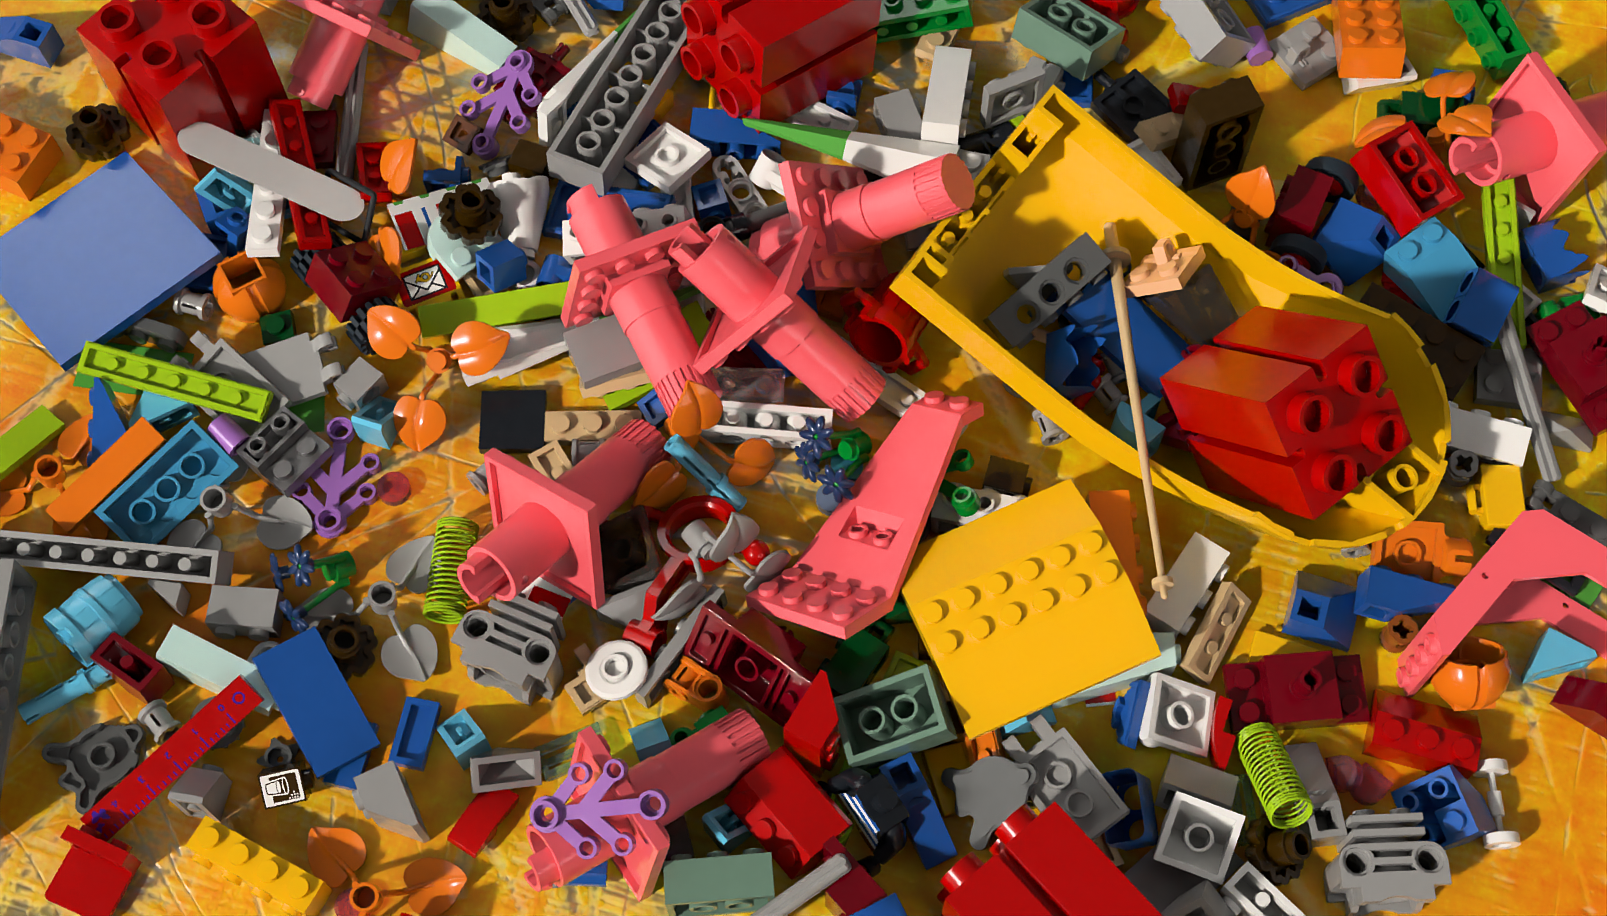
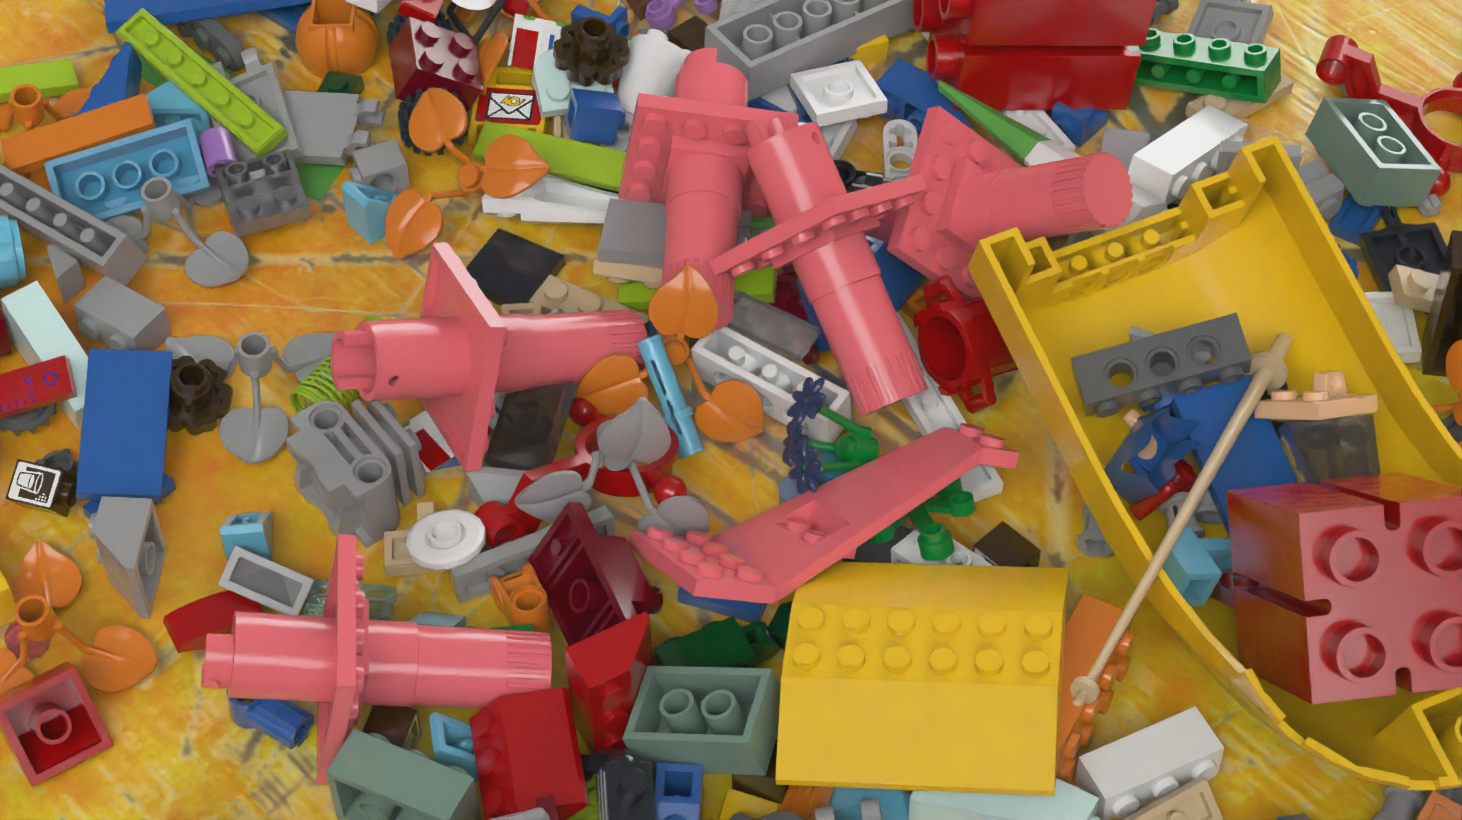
camera: 30 degrees right, 15 degrees down
light grey bush [173,287,216,321] -> none
plant [269,543,357,633] -> none
medium lavender plant [292,417,382,539] -> none
clear pink tile [377,472,412,506] -> none
blue tile [388,696,442,772] -> none
medium lavender plant [529,758,670,860] -> none
blue bracket [691,178,732,220] -> none

